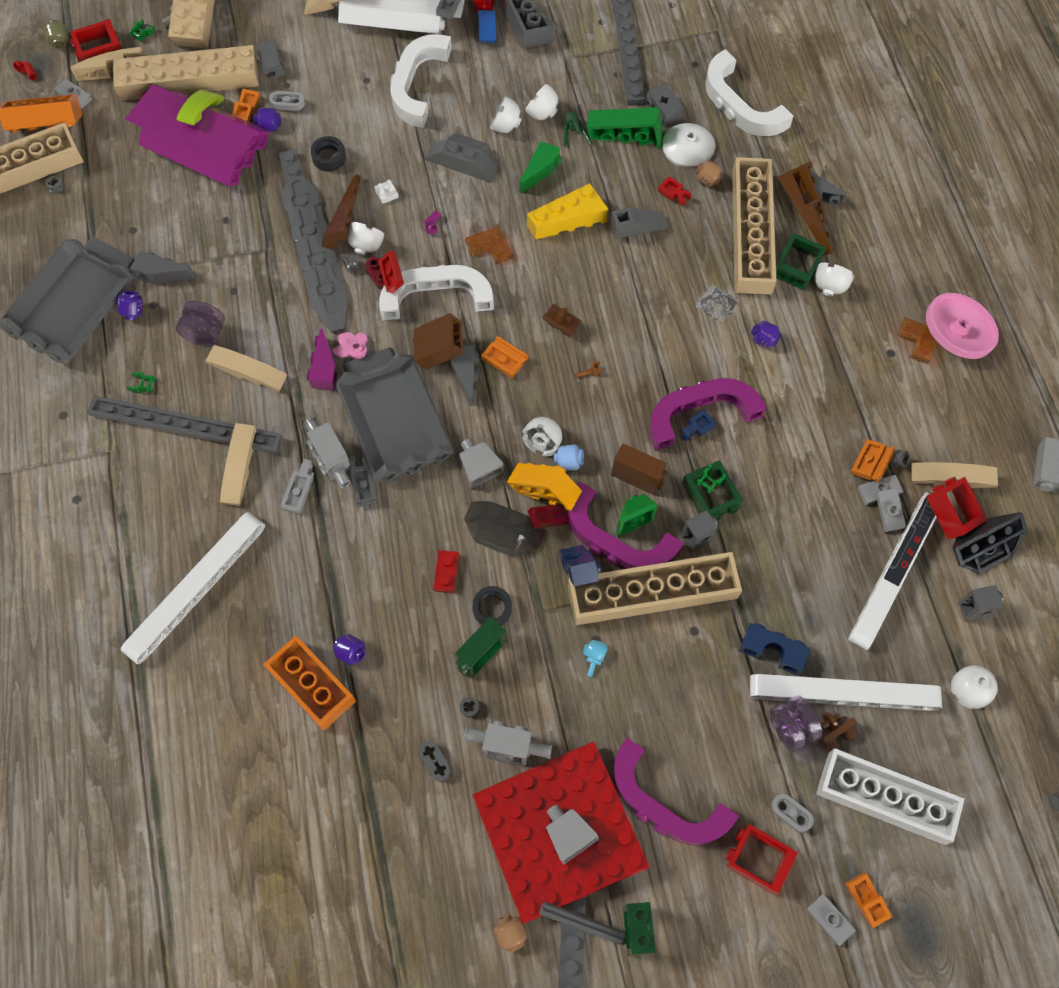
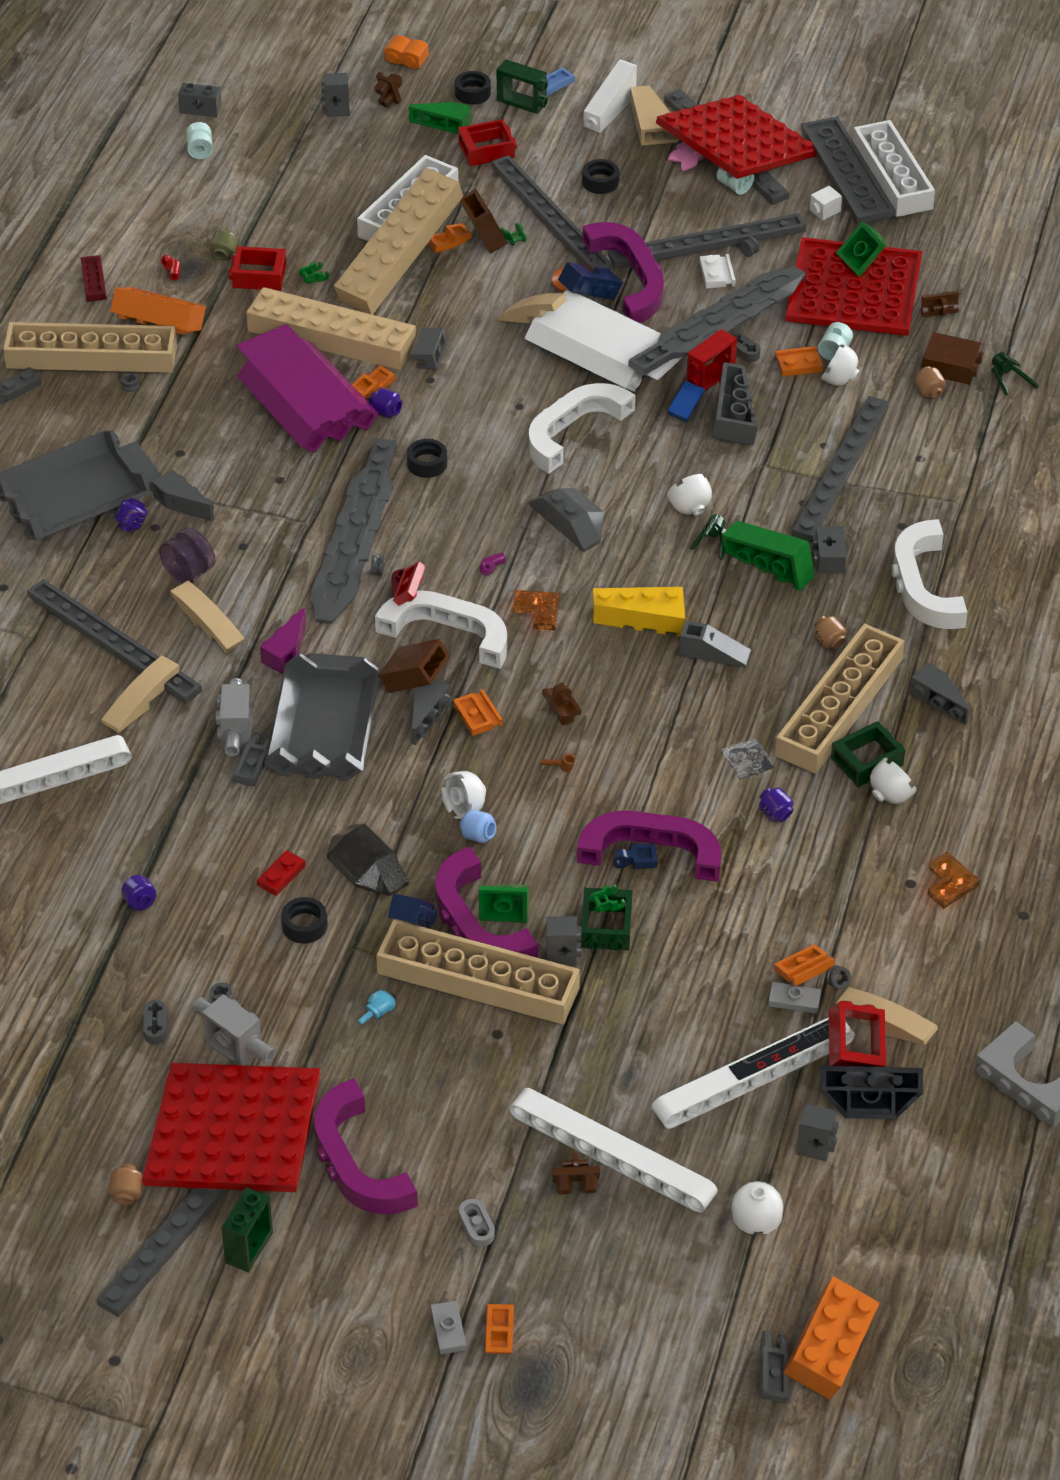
camera: 30 degrees right, 20 degrees down
light grey plate [53,79,92,109] -> none
tan slope [71,47,144,81] -> none
green piece [127,372,156,393] -> none
lime slope [177,90,225,125] -> none
orange brick [263,635,356,731] -> none
light grey plate [269,91,305,111] -> none
light grey hinge [280,459,314,514] -> none
reddish brown wedge [322,174,361,250] -> none
bright pink plate [332,332,368,359] -> none
white cylinder [347,222,384,255] -> none
white tile [374,180,399,204] -> none
dark green window [455,616,507,678] -> none
light grey torso [459,438,504,489] -> none
white cylinder [490,96,522,133] -> none
light orange wedge [507,463,582,511] -> none
green slope [520,141,562,193] -> none
dark red tile [527,504,569,529] -> none
dark grey axle [540,902,626,944] -> none
light grey torso [546,804,599,865] -> none
reddish brown brick [611,443,668,495] -> none
red plate [658,176,692,206] -> none
white dish [662,123,715,168] -> none
red window [725,824,798,895] -> none
dark blue arch [738,623,810,676] -> none
clear purple wheel [769,695,822,752] -> none
reddish brown wedge [777,162,835,255] -> none
white brick [816,748,965,845] -> none
light grey plate [876,488,906,532] -> none
bright pink dish [926,293,999,359] -> none

